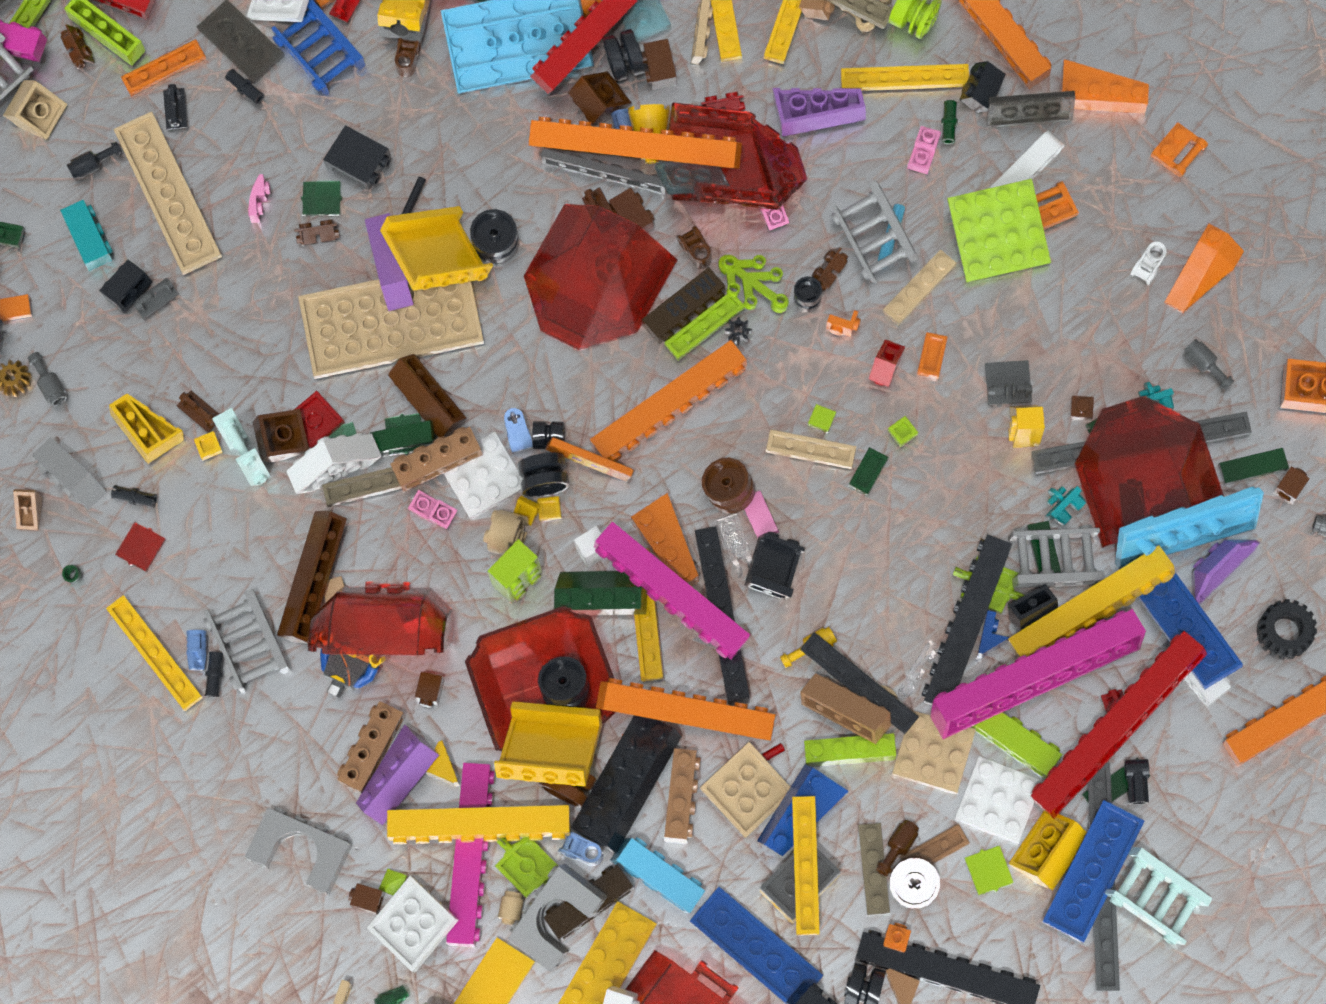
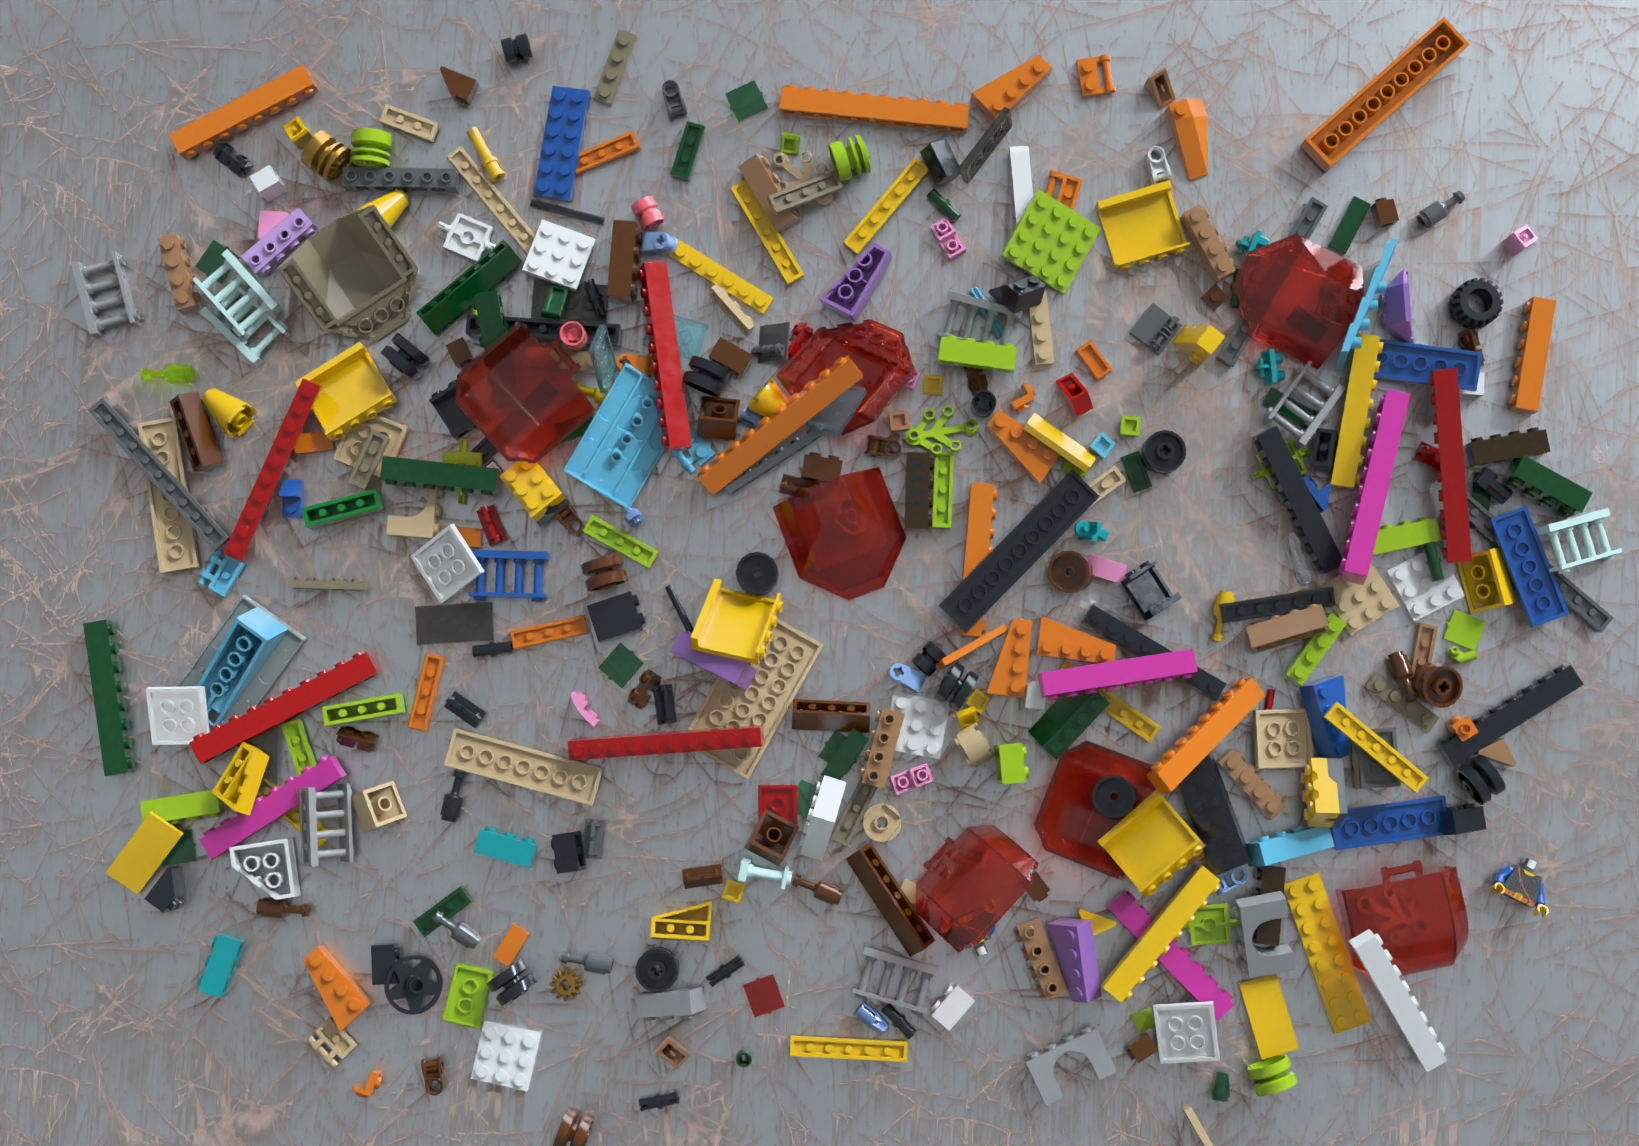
camera: 55 degrees left, 10 degrees up
tan brick [498,891,524,926] -> none
black gear [725,317,752,346] -> none
dark grey piece [1184,339,1234,390] -> none
none -> orange tile [509,615,589,650]
none -> red brick [568,725,764,761]
none -> reddish brown wheel [580,554,628,592]
none -> lime plate [582,515,659,569]
none -> medium blue hinge [624,508,643,527]
none -> black wheel [635,947,680,992]
none -> black hinge [653,684,677,725]
none -> medium azure plate [670,425,716,474]
none -> dark grey hinge [751,322,790,363]
none -> reddish brown piece [792,874,843,905]
none -> tan plate [863,803,901,842]
none -> nougat plate [889,410,910,432]
none -> yellow tile [923,374,943,396]
none -> white brick [931,984,975,1031]
none -> lime brick [938,335,1017,374]
none -> black plate [938,469,1100,633]
none -> orange wedge [985,618,1032,698]
none -> orange wedge [986,409,1060,486]
none -> black slope [988,275,1046,314]
none -> yellow tile [1023,413,1097,473]
none -> teal hips [1074,520,1109,542]
none -> medium azure plate [1089,432,1116,459]
none -> yellow panel [1095,180,1190,271]
none -> black wheel [1141,430,1187,475]
none -> medium nougat slope [1144,68,1176,108]
none -> medium nougat brick [1179,204,1236,284]
none -> yellow piece [1301,758,1348,828]
none -> dark green pin [1423,541,1445,582]
none -> lime arm [1448,646,1477,664]
none -> reddish brown hinge [1458,328,1485,366]
none -> dark brown brick [1465,427,1551,467]
none -> dark green brick [1502,455,1593,518]

